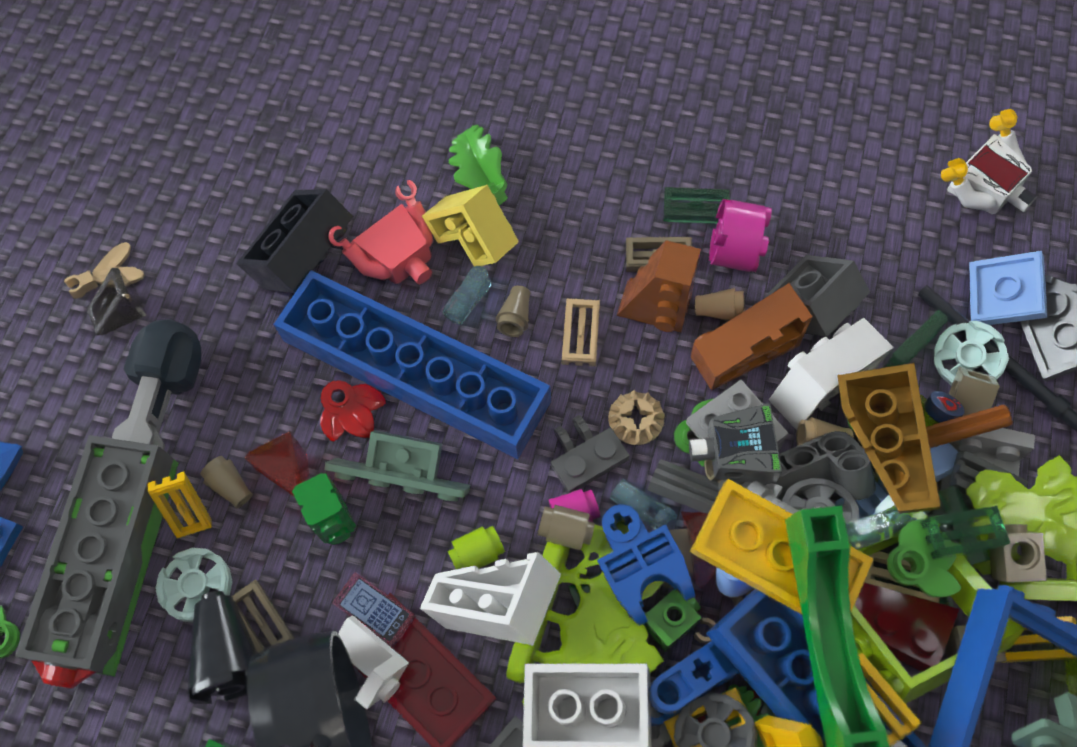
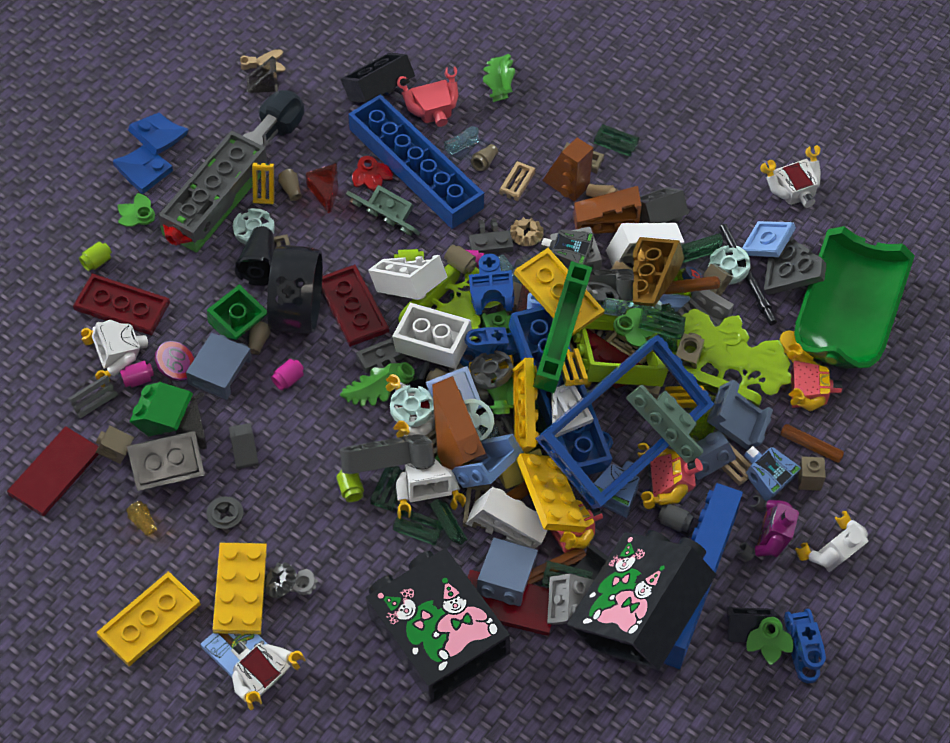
camera: 15 degrees right, 10 degrees down
green brick [292,473,357,545] -> none
tile [332,572,416,648] -> none
white bracket [338,616,409,709] -> none
light yellow brick [422,185,519,267] -> none
dark pink brick [709,199,772,272] -> none

